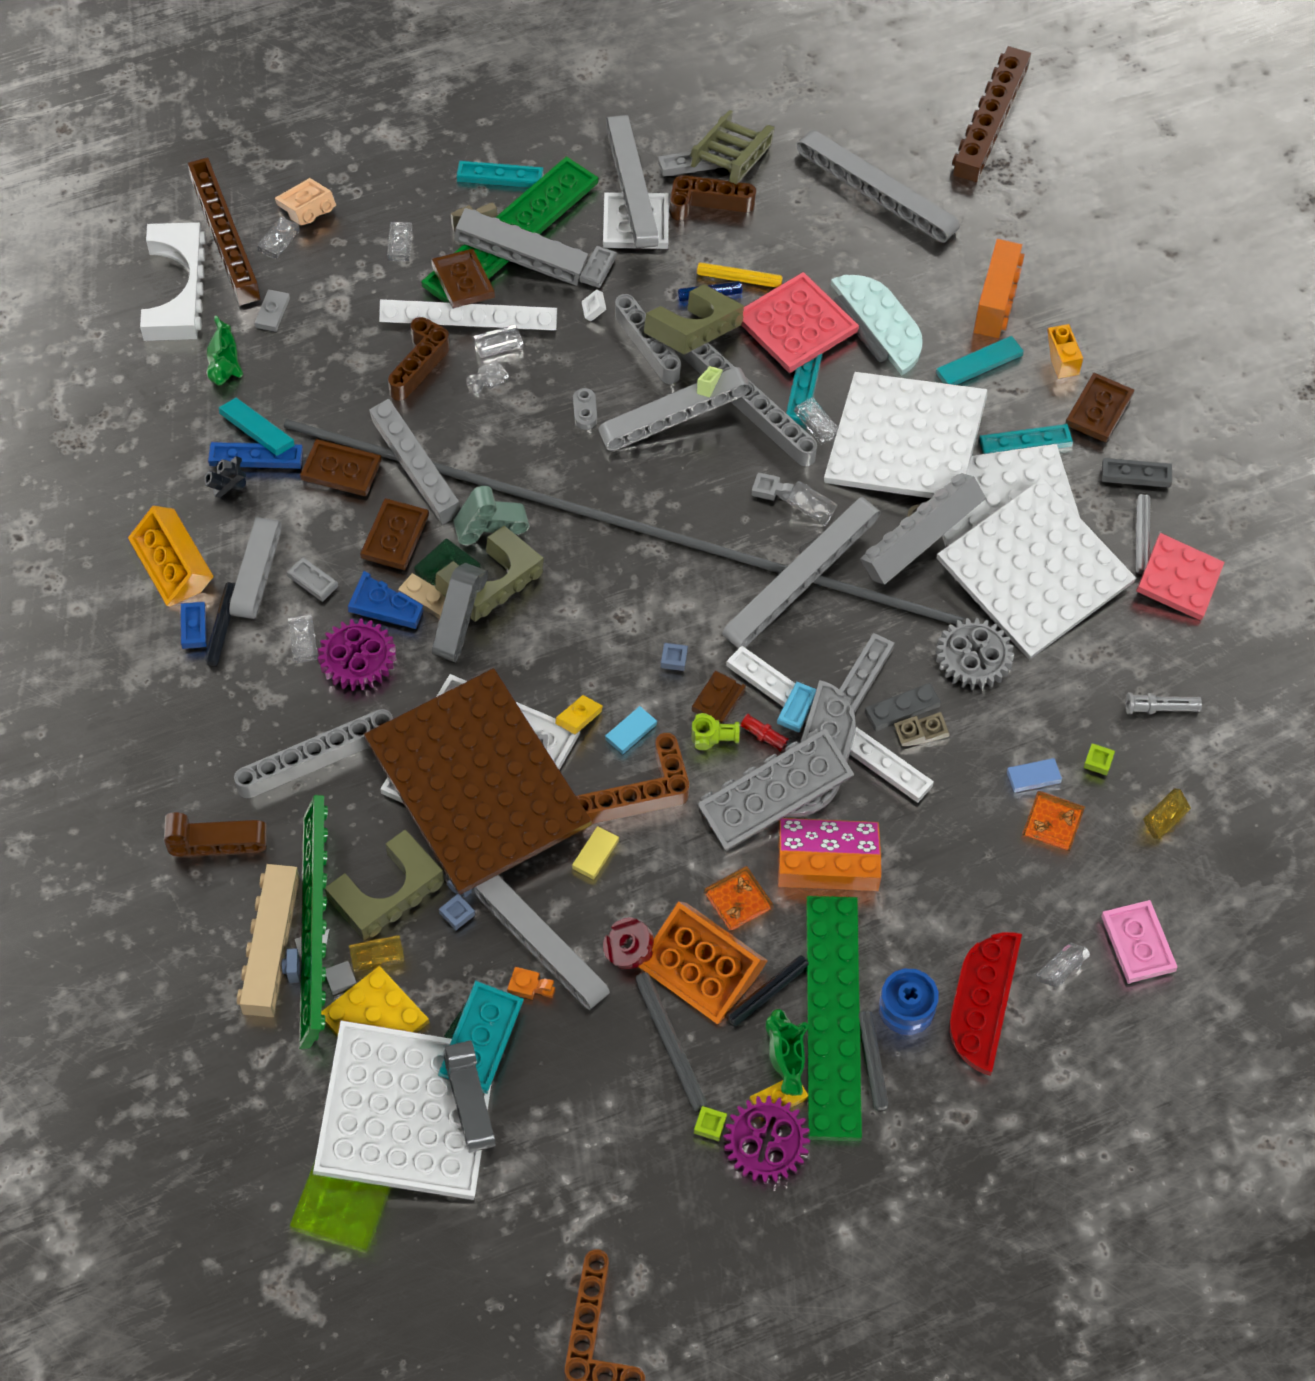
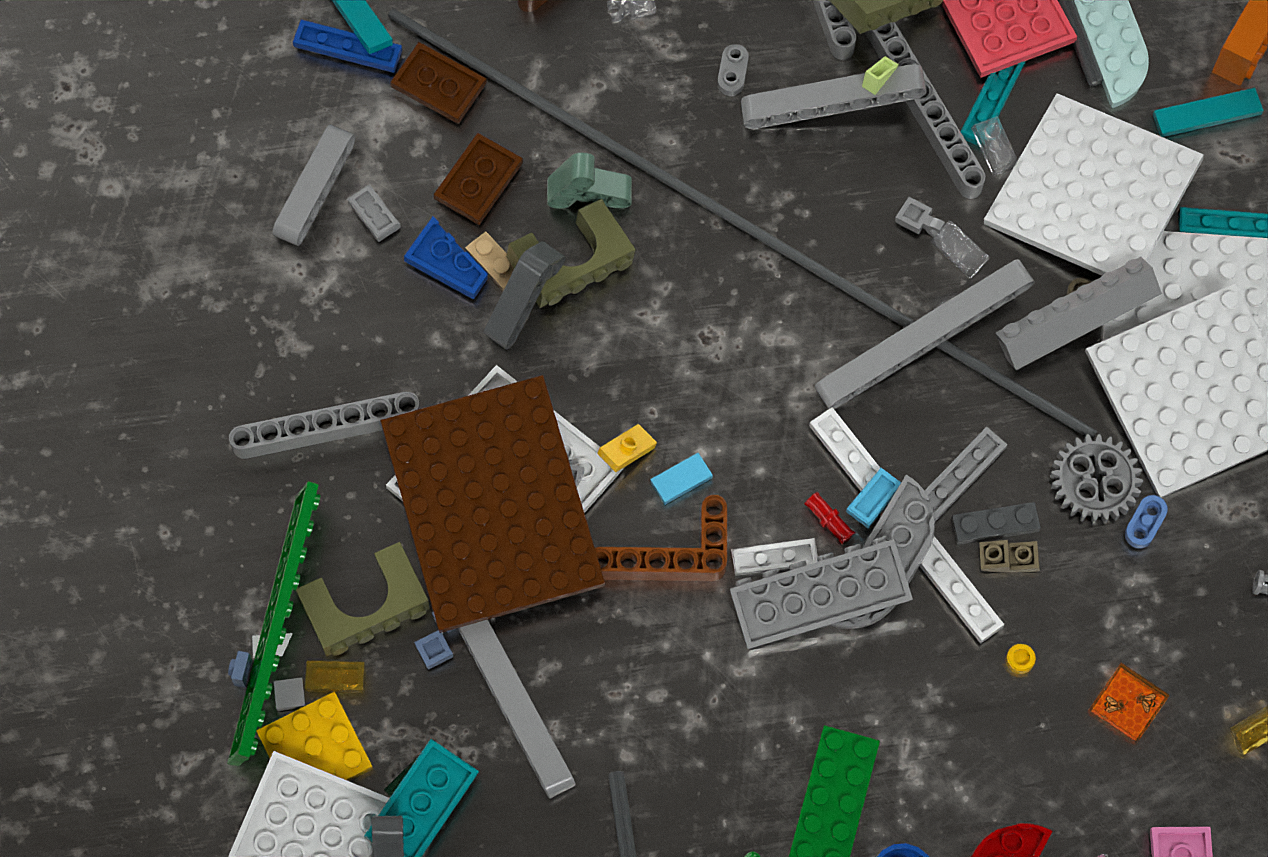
camera: 15 degrees right, 10 degrees up
light orange slope [128,506,214,607] -> none
reddish brown beam [164,812,267,857] -> none
blue plate [181,602,207,649] -> none
black hips [204,456,246,498] -> none
black axle [205,582,236,666] -> none
tan brick [237,864,300,1017] -> none
clear plate [288,615,318,663] -> none
magenta gear [318,618,396,691] -> none
light grey brick [369,399,461,525] -> none
clear green plate [414,538,481,585] -> none
orange plate [507,967,555,1000] -> none
light yellow tile [572,826,619,880] -> none
plate [603,917,654,969] -> none
orange slope [638,901,768,1024] -> none
sand blue plate [661,643,688,671] -> none
lime connector [691,713,739,750] -> none
reddish brown plate [692,670,746,724] -> none
clear orange tile [704,866,774,932] -> none
black axle [727,955,809,1026] -> none
slope [778,818,881,891] -> none
medium blue tile [1007,758,1062,793] -> none
lime plate [1083,743,1115,776] -> none
none -> white tile [731,538,818,579]
none -> yellow tile [1006,644,1036,674]
none -> medium blue plate [1125,495,1168,548]

